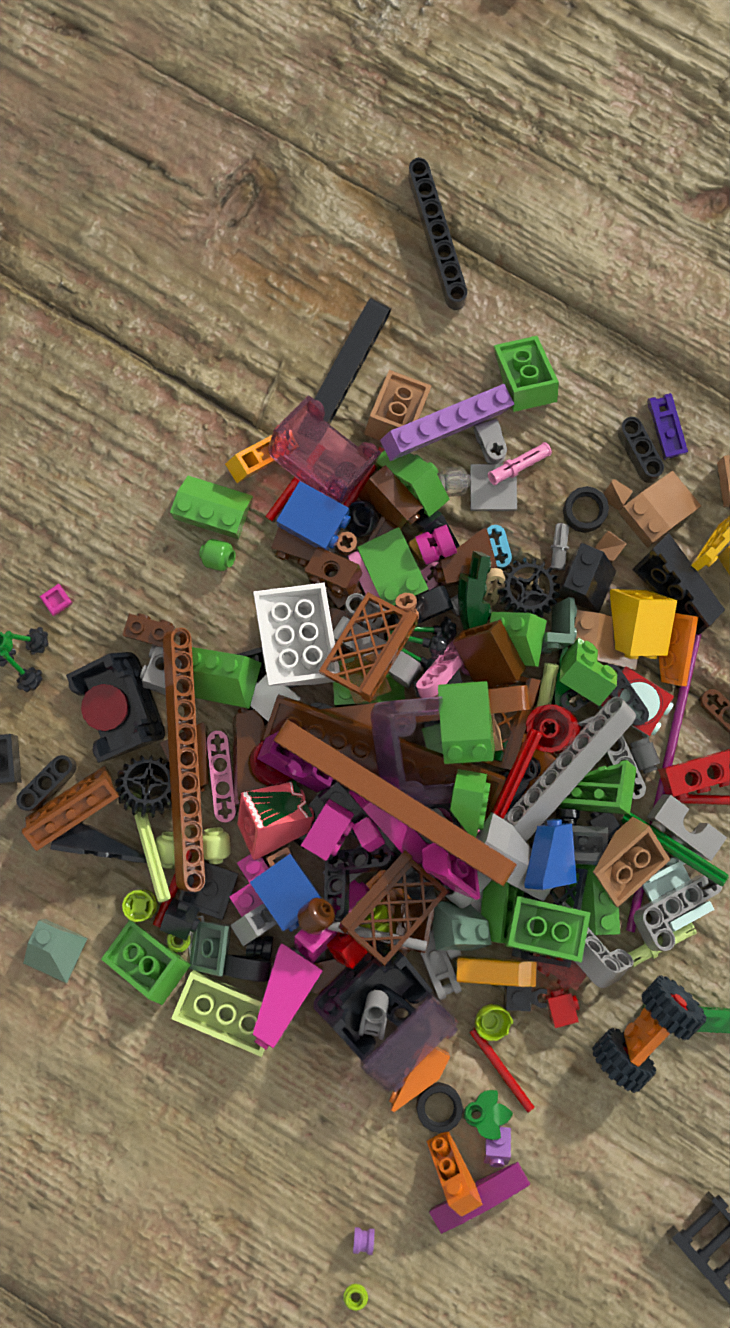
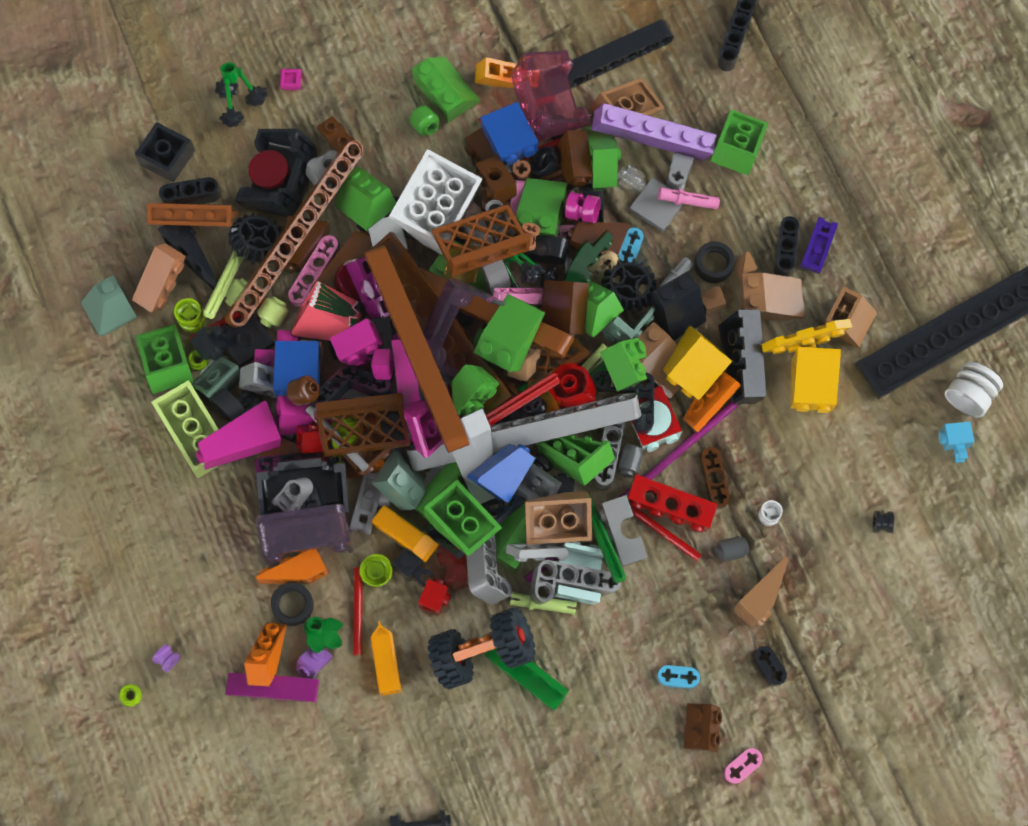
camera: 35 degrees right, 10 degrees down
none -> nougat brick [132,243,186,313]
none -> light orange piece [370,621,402,696]
none -> light grey plate [506,543,568,562]

